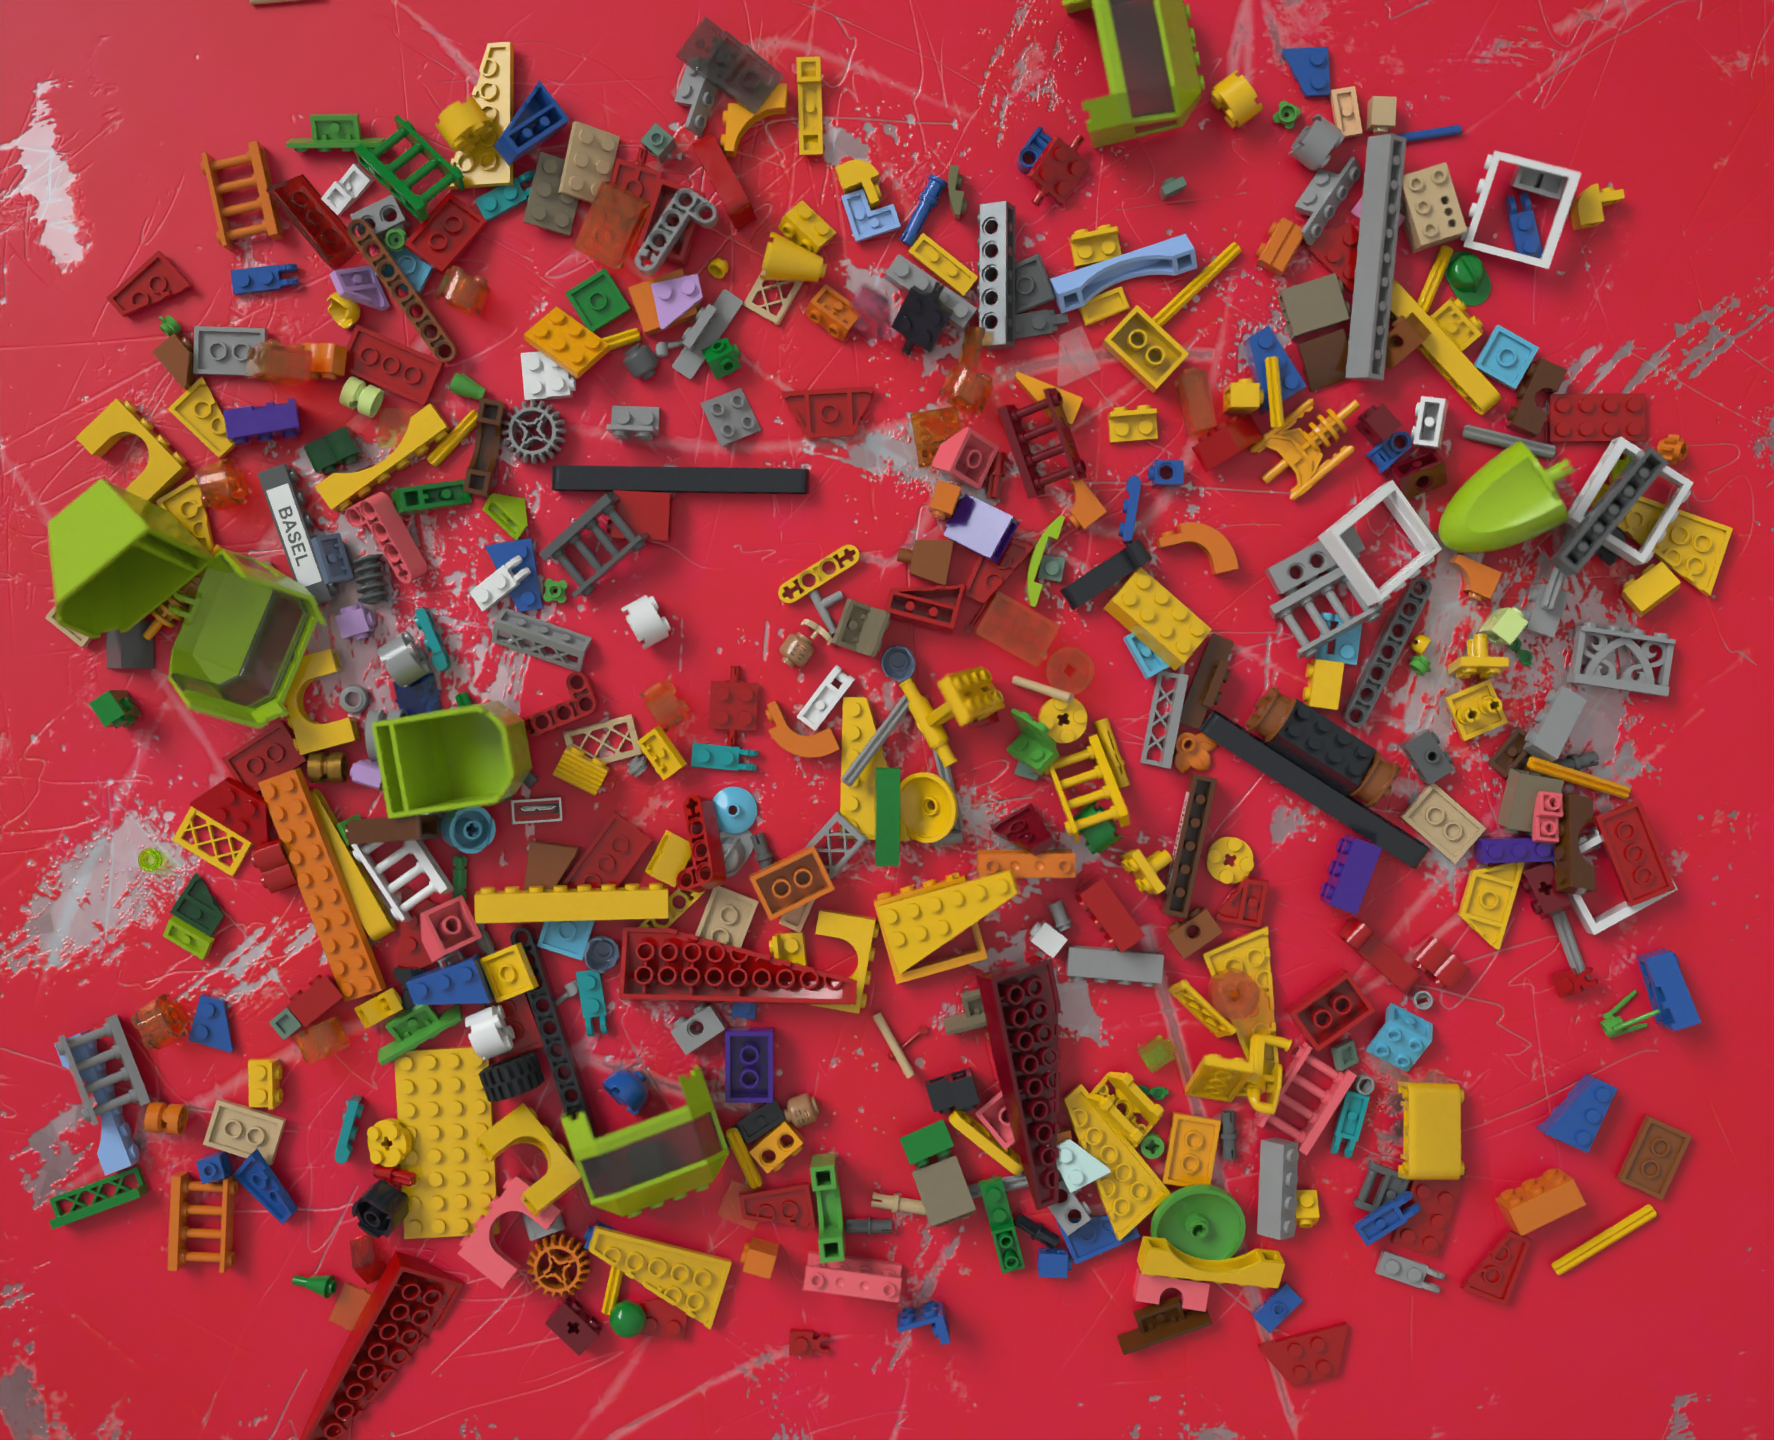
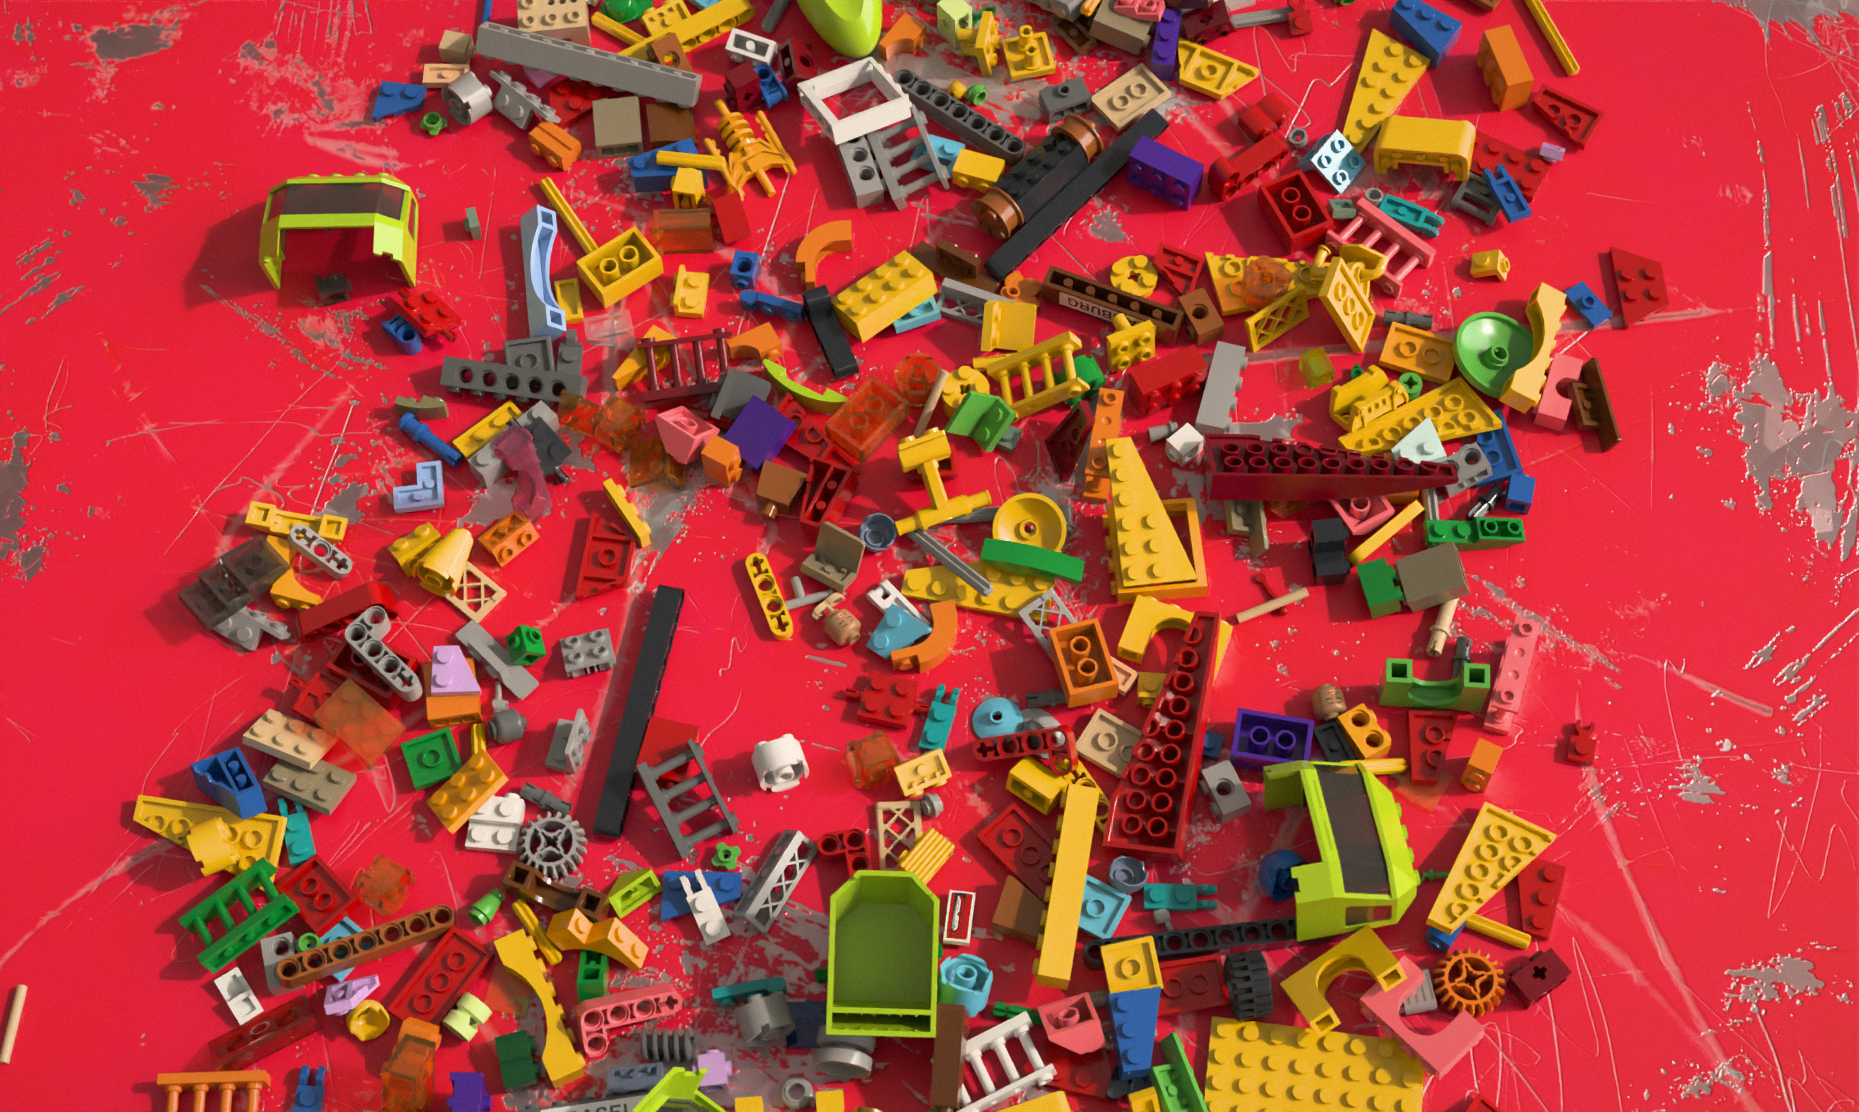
camera: 80 degrees left, 25 degrees down
bright green bracket [286,114,385,152] -> none
lavender brick [350,759,383,791] -> none
white brick [465,1005,515,1061] -> none
green hair [609,1300,646,1339] -> none
sand green brick [640,123,677,163] -> none
yellow hinge [708,258,729,279] -> none
yellow brick [835,160,882,209] -> none
blue bracket [897,1301,951,1345] -> none
sand green plate [1038,555,1065,582] -> none
yellow bracket [1069,224,1121,268] -> none
yellow brick [1210,70,1263,129] -> none
light grey brick [1257,1137,1299,1240] -> none
light grey hinge [1375,1249,1445,1293] -> none
none -> light grey beam [287,524,353,579]
none -> clear smoke brick [315,273,353,307]
none -> dark grey pin [520,782,573,818]
none -> light orange arch [546,908,649,971]
none -> yellow plate [603,478,651,548]
none -> dark grey bracket [707,366,771,420]
none -> medium azure wing [866,603,932,660]
none -> yellow bracket [981,299,1037,352]
none -> yellow wing [1342,28,1431,156]
none -> bright green hand [1420,869,1451,883]
none -> lavender plate [1539,142,1566,163]

